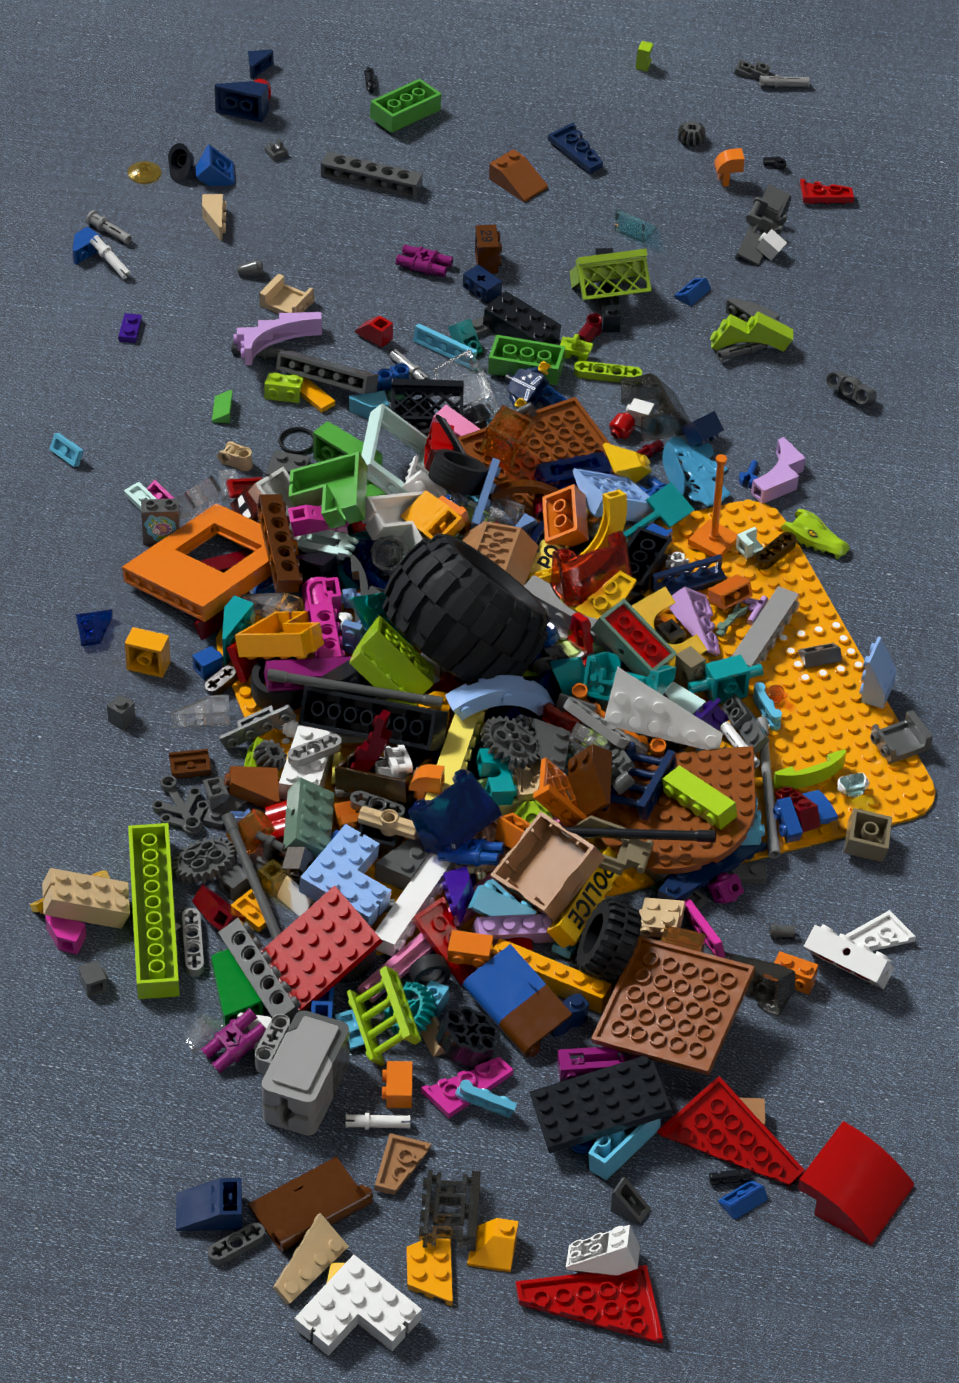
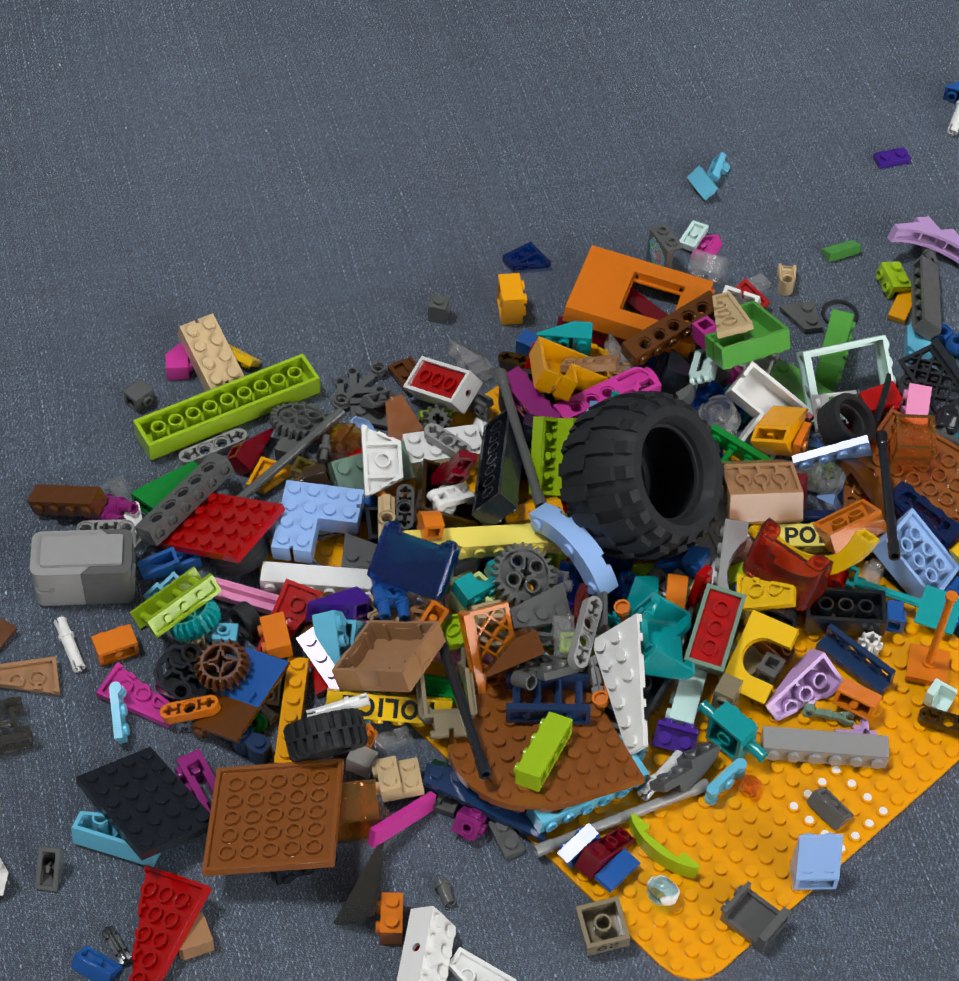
camera: 65 degrees right, 5 degrees up
none -> reddish brown brick [27,484,108,517]
none -> orange beam [160,695,221,724]
none -> reddish brown gear [194,638,251,693]
none -> white pin [306,692,371,717]
none -> white wing [361,425,403,498]
none -> brick [403,356,483,414]
none -> medium nougat wing [560,354,621,372]
none -> orange brick [665,574,688,609]
none -> medium azure slope [687,165,718,200]
none -> tan wing [712,291,754,339]
none -> black piece [876,430,901,561]

